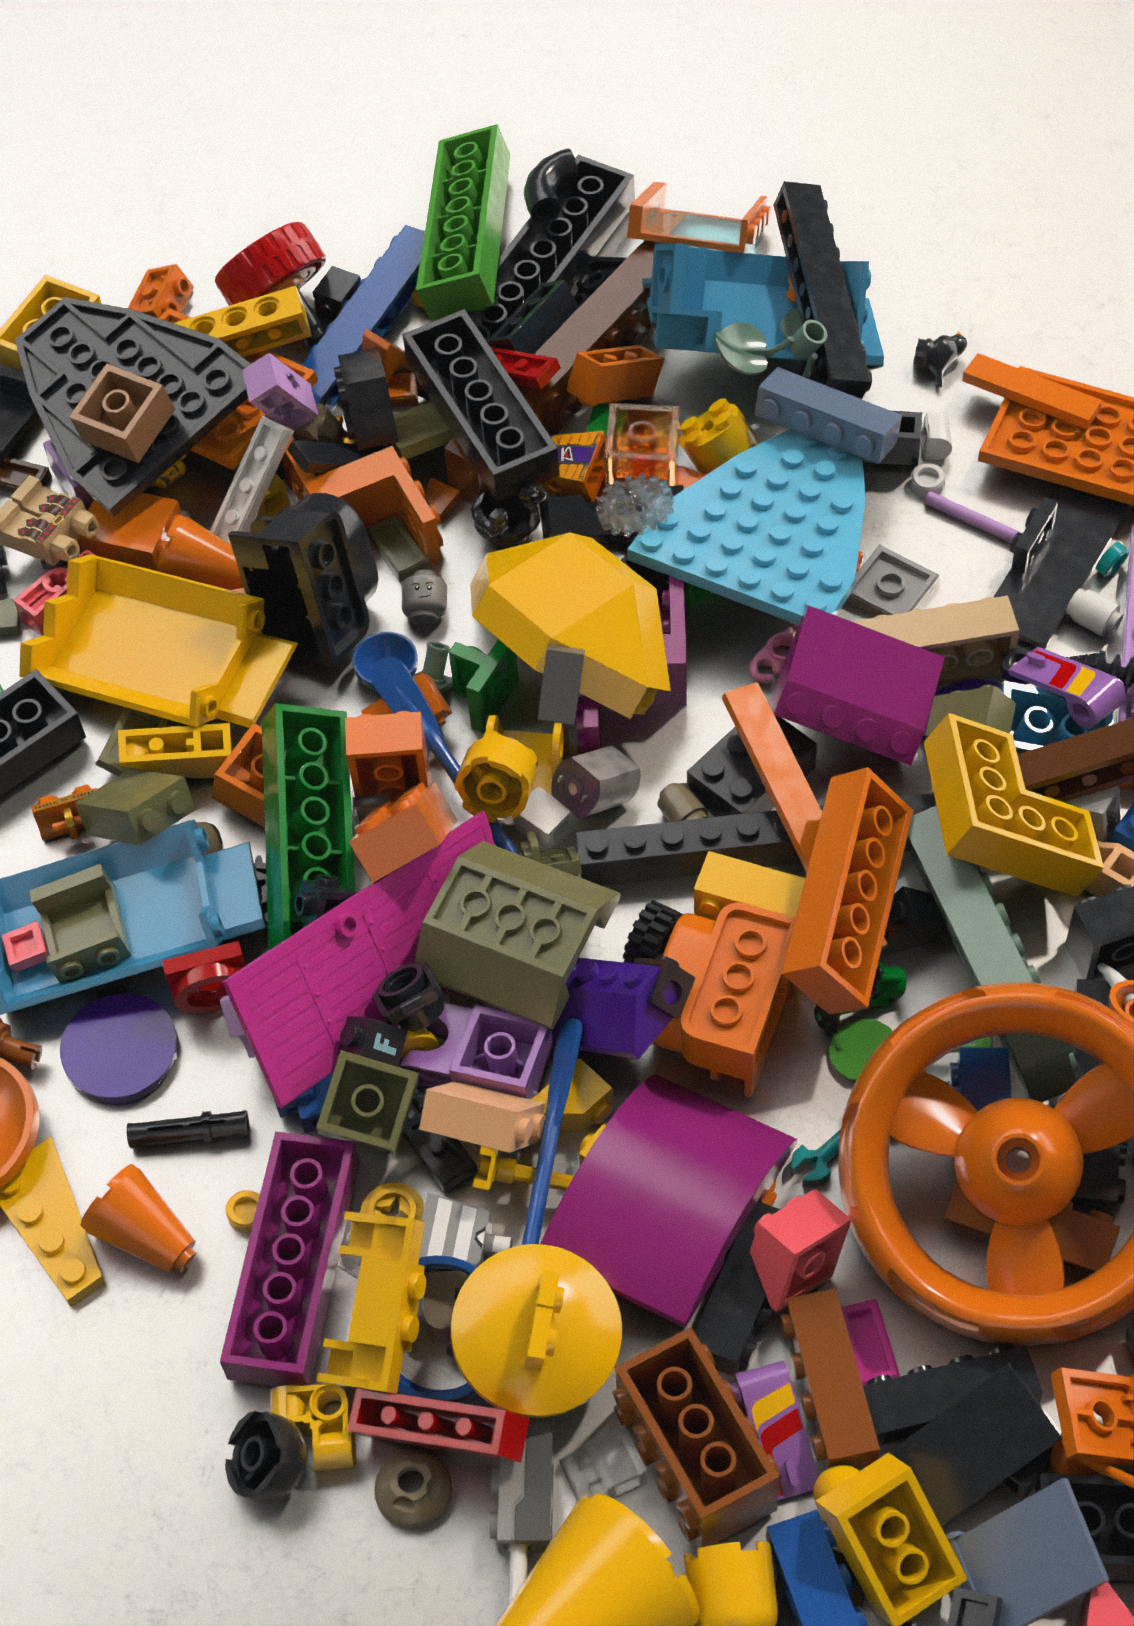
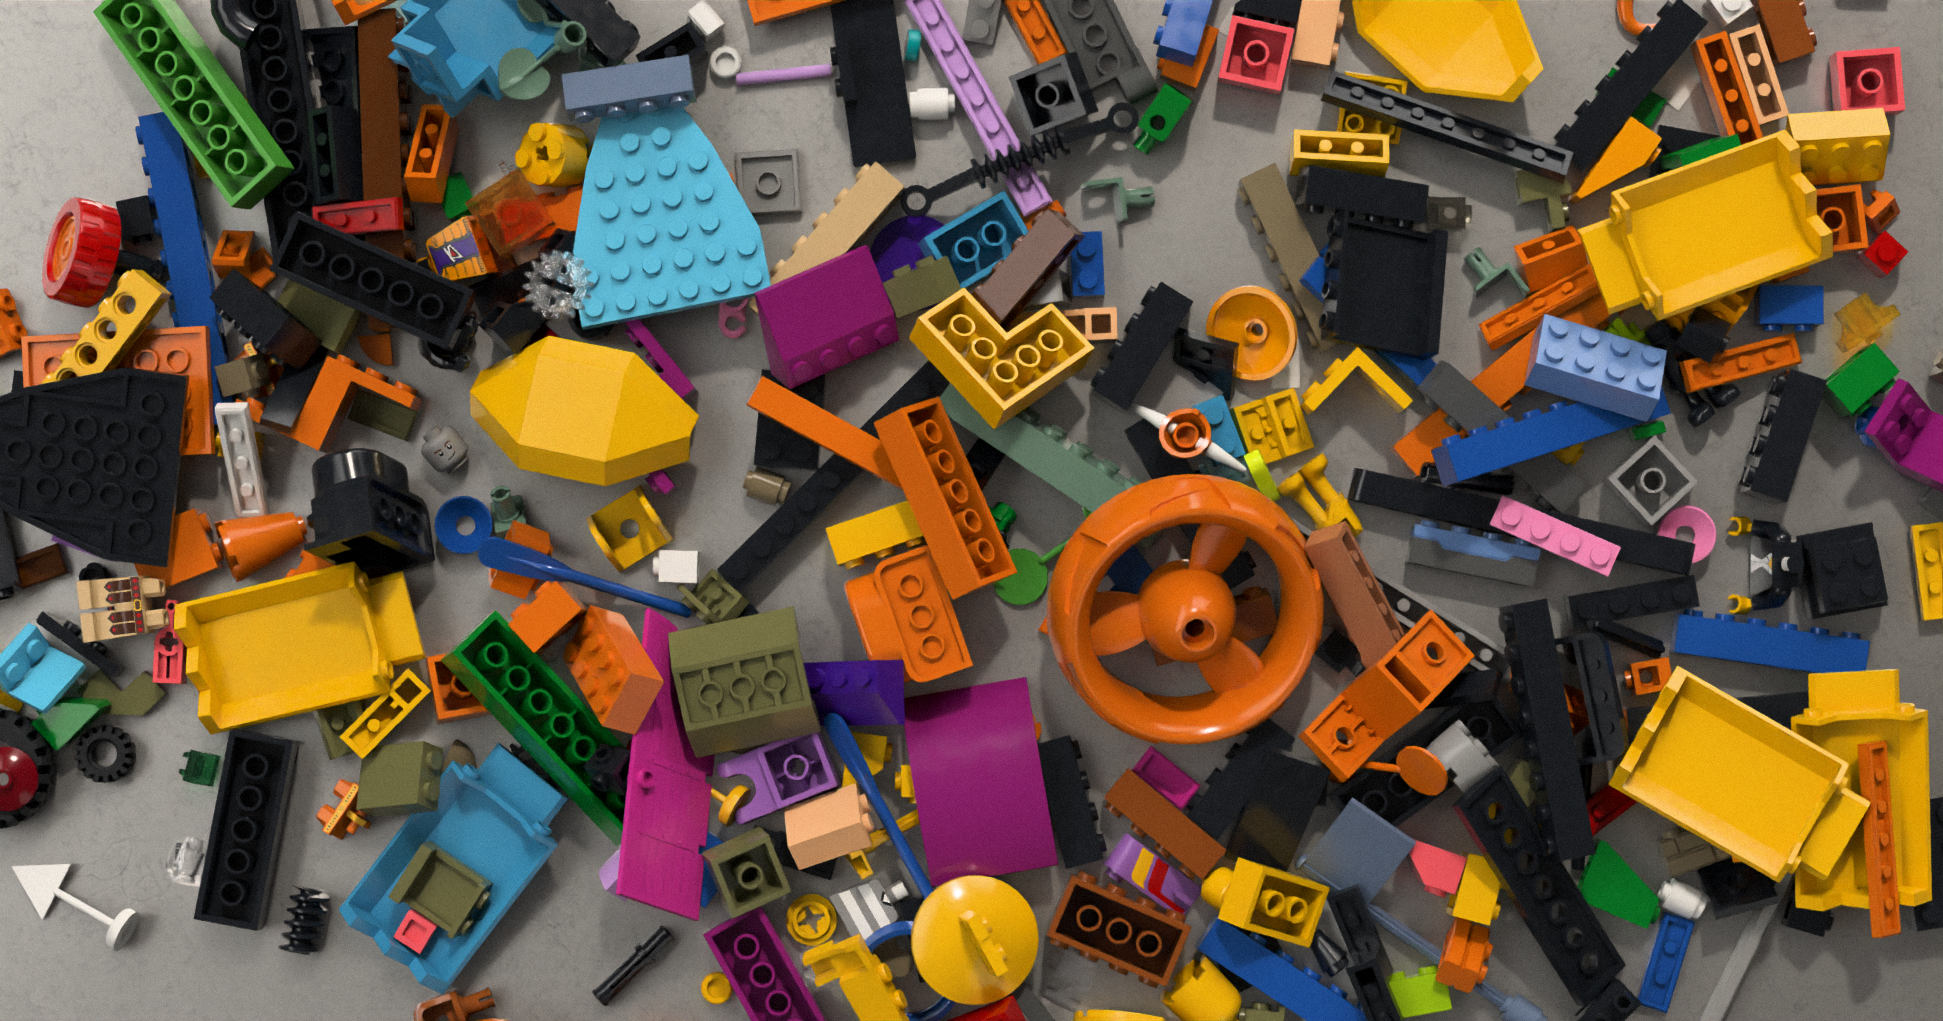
camera: 40 degrees left, 30 degrees up
tile [60,993,179,1104] -> none
medium nougat brick [69,363,175,463] -> none
red piece [162,941,246,1013] -> none
lavender brick [242,353,318,431] -> none
black brick [337,1016,408,1067] -> none
black piece [372,963,445,1032] -> none
green bracket [449,639,519,734] -> none
yellow brick [454,731,538,822] -> none
dark grey tile [537,645,585,725] -> none
piece [551,745,641,819] -> none
black tyre [623,900,683,963] -> none
black bracket [633,955,696,1018] -> none
coral slope [750,1189,851,1312] -> none
teal bar [791,1129,841,1187] -> none
medium lavender door [1008,647,1126,729] -> none

